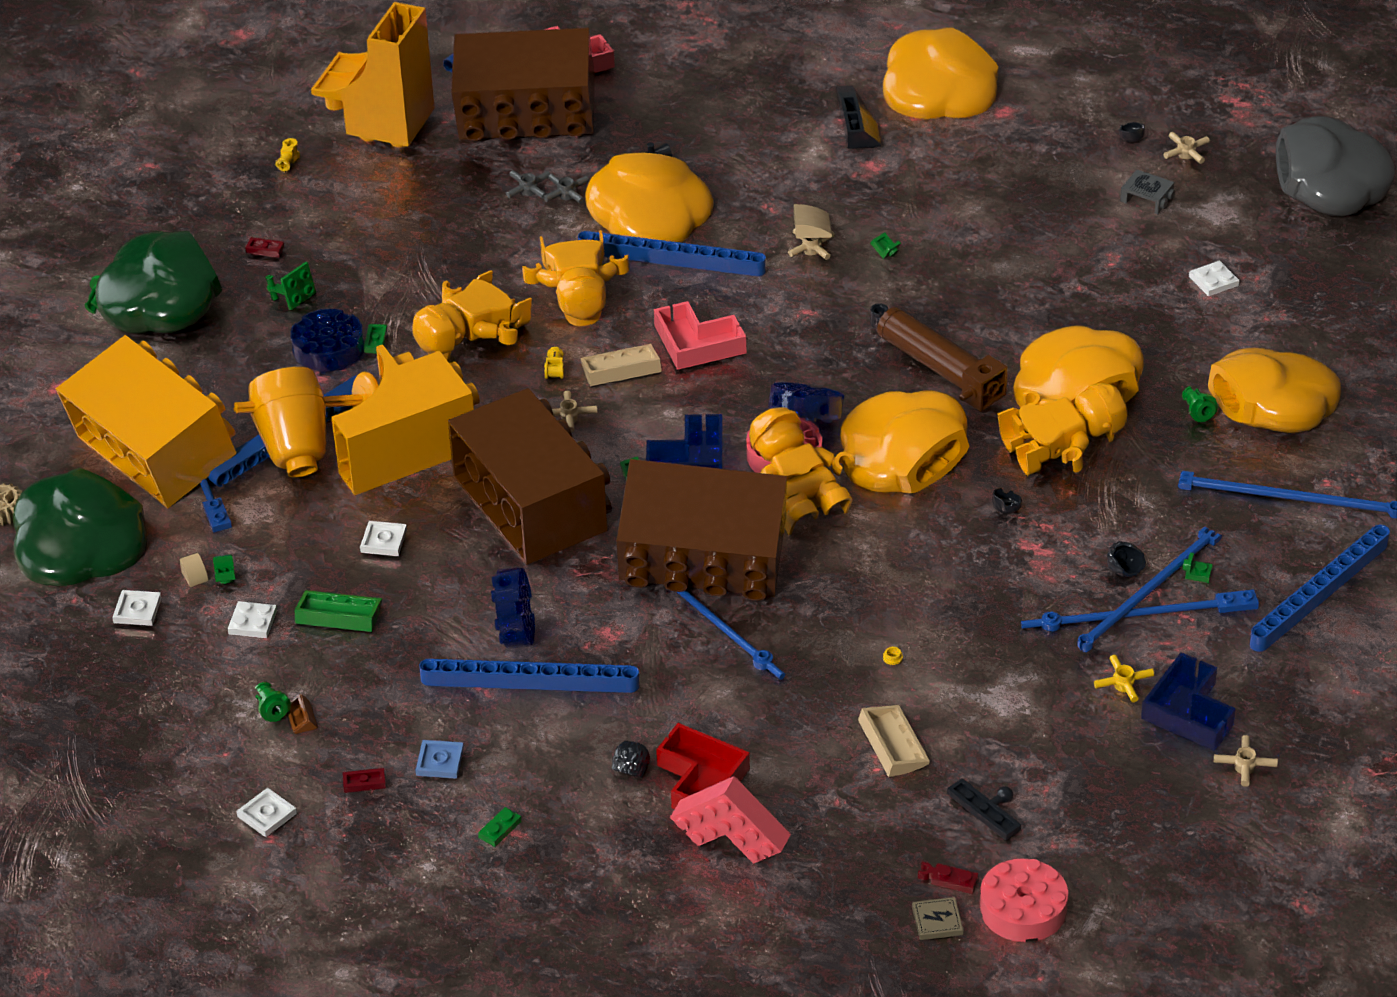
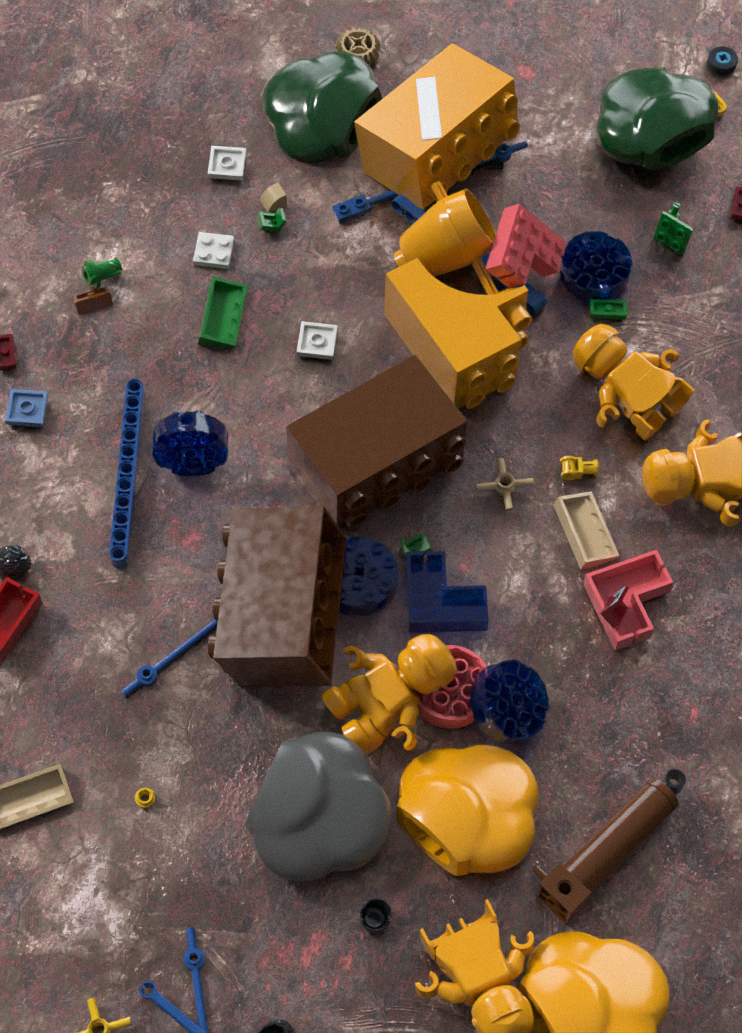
camera: 85 degrees right, 20 degrees up
none -> dark grey plant [244,732,391,882]
none -> white sticker [416,77,442,140]
none -> coral piece [485,204,567,288]
none -> dark red panel [600,586,629,628]
none -> black bush [707,46,738,74]

